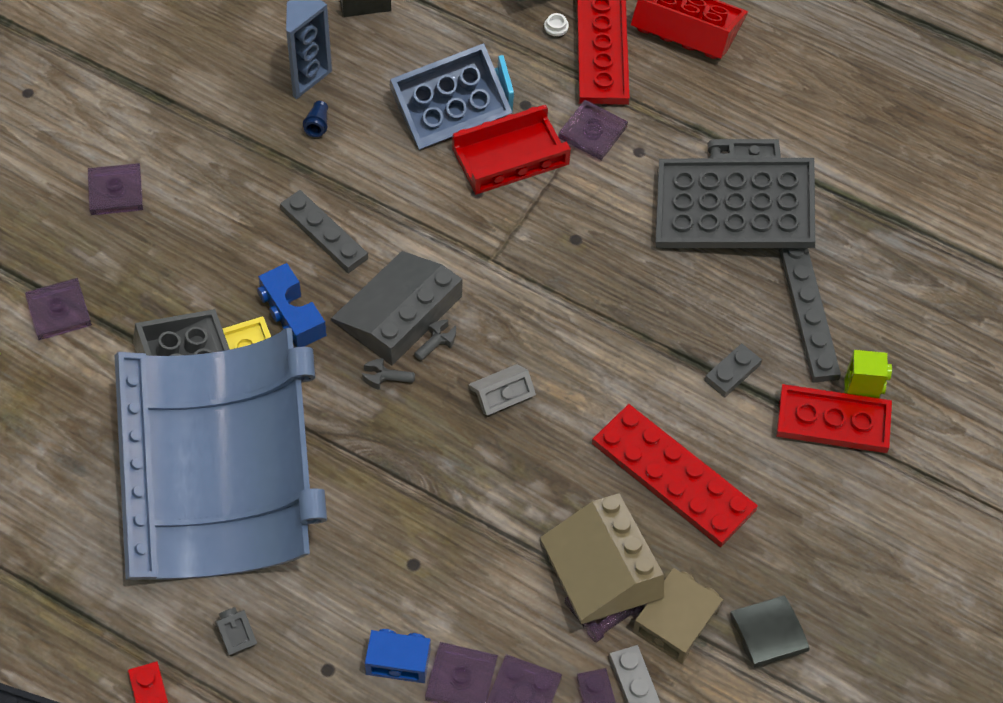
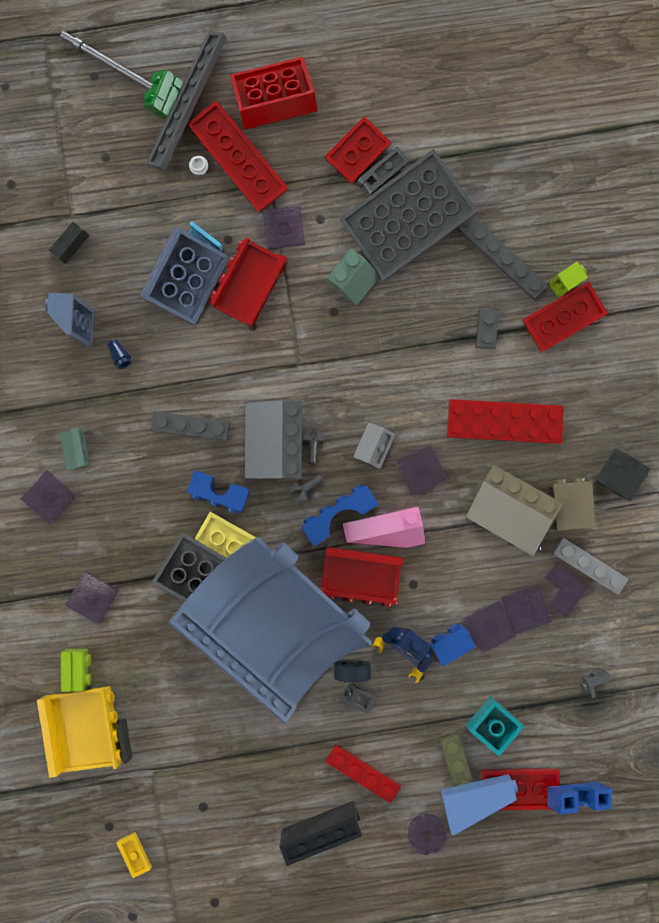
camera: 40 degrees left, 30 degrees up
none -> sand green panel [60,428,90,470]
none -> blue arch [301,484,379,546]
none -> red panel [321,547,403,607]
none -> red plate [325,116,391,185]
none -> sand green slope [327,248,380,306]
none -> black wheel [334,660,371,682]
none -> bright pink wedge [343,506,425,548]
none -> dark blue torso [372,627,433,683]
none -> clear purple plate [396,445,447,496]

